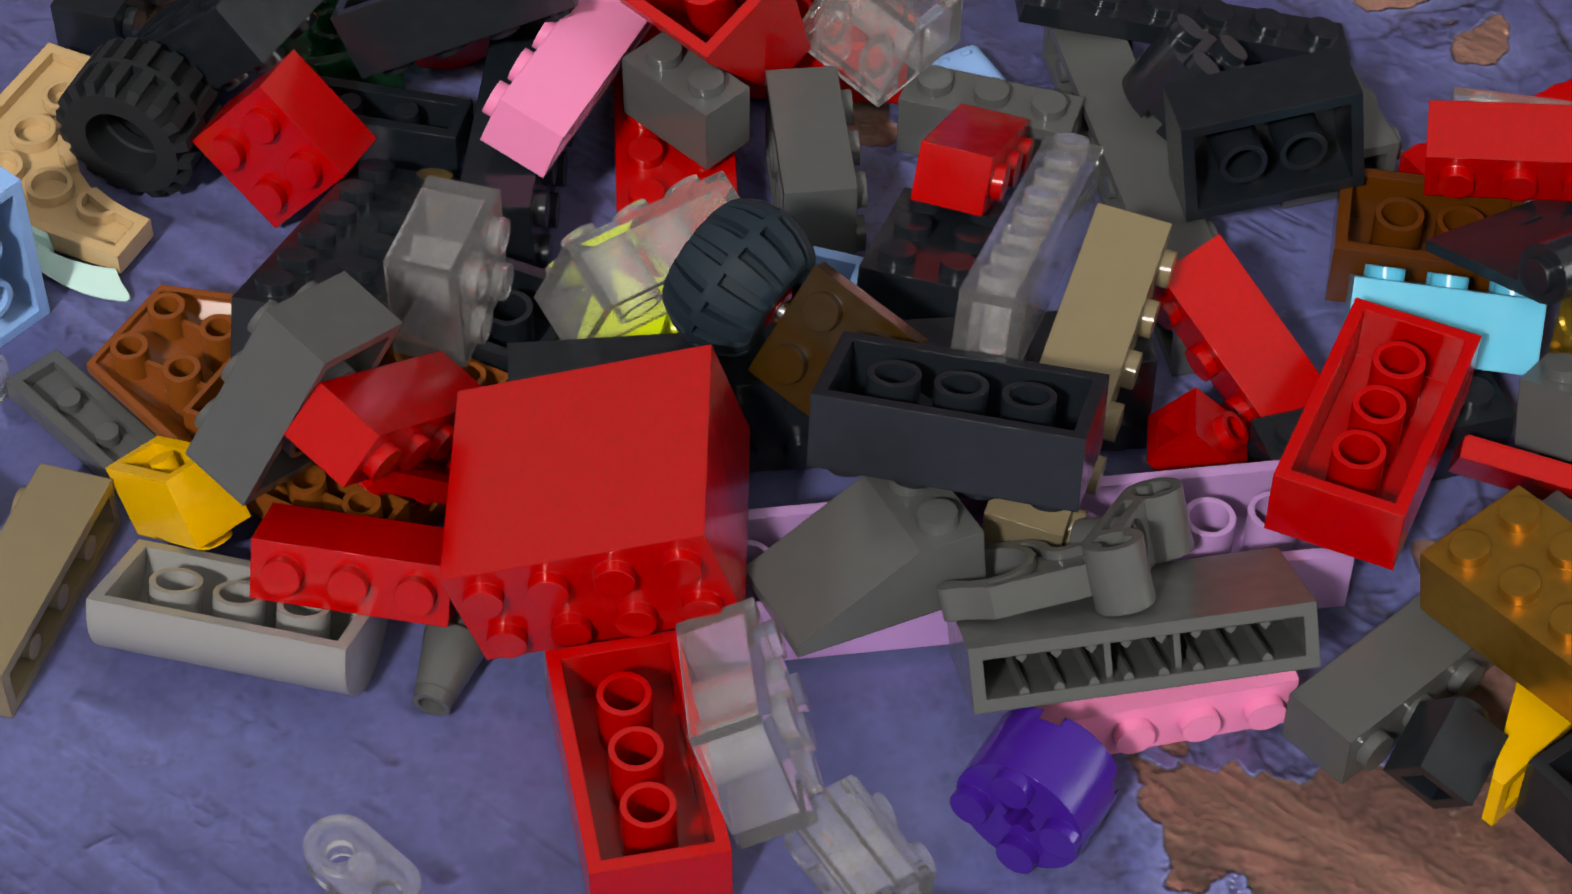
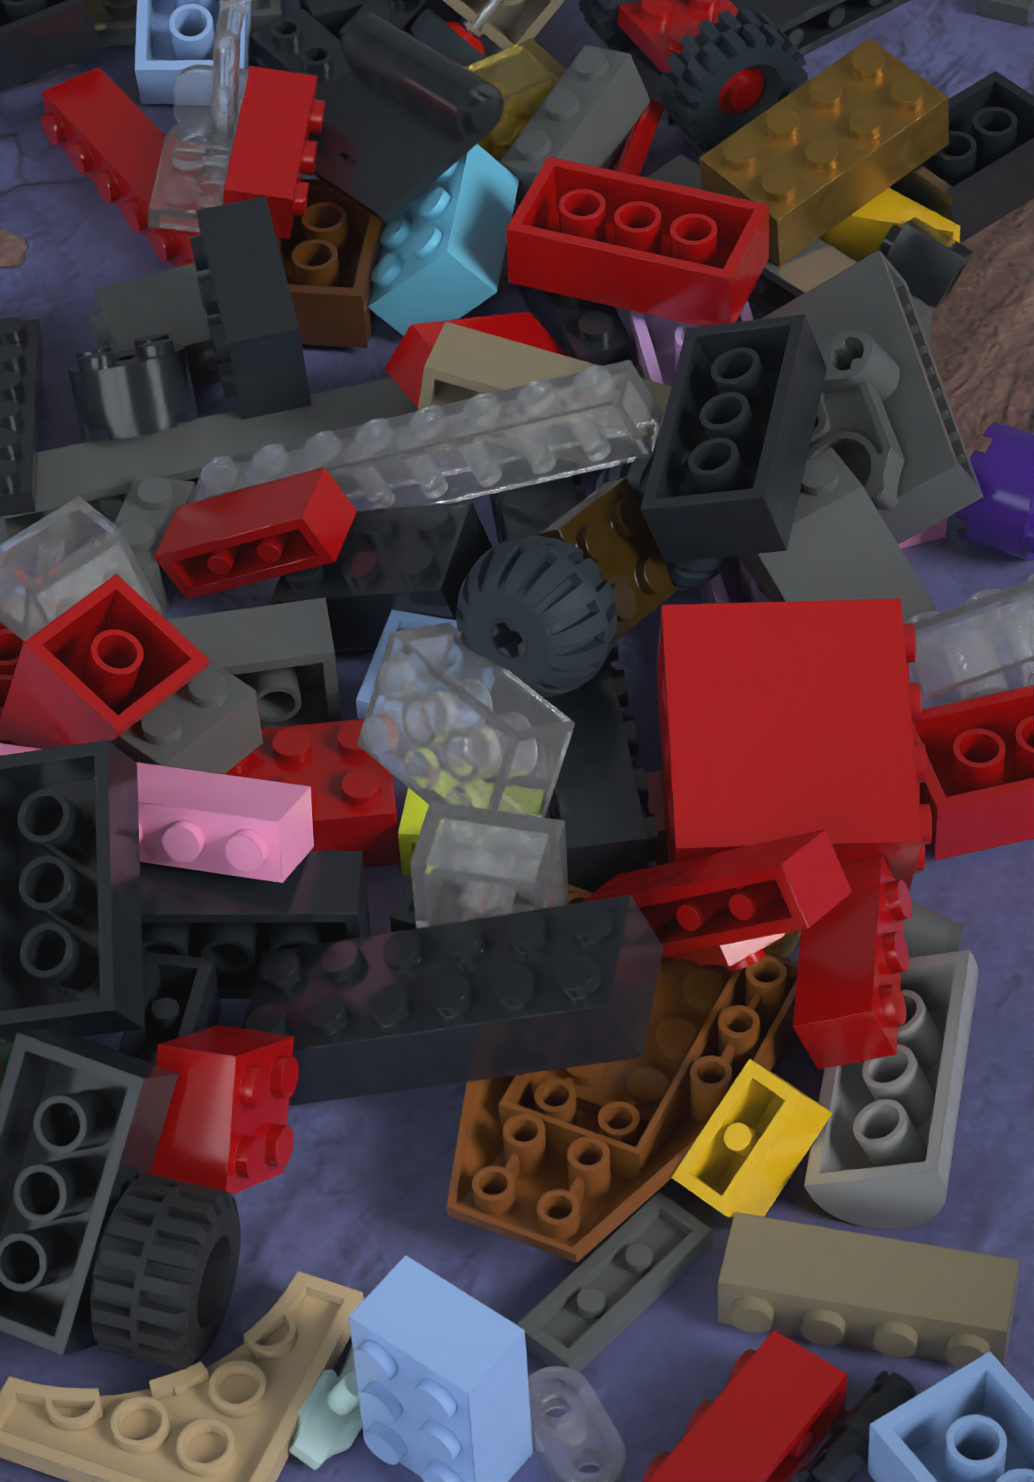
camera: 90 degrees left, 0 degrees up
dark grey brick [185,271,403,506] -> none

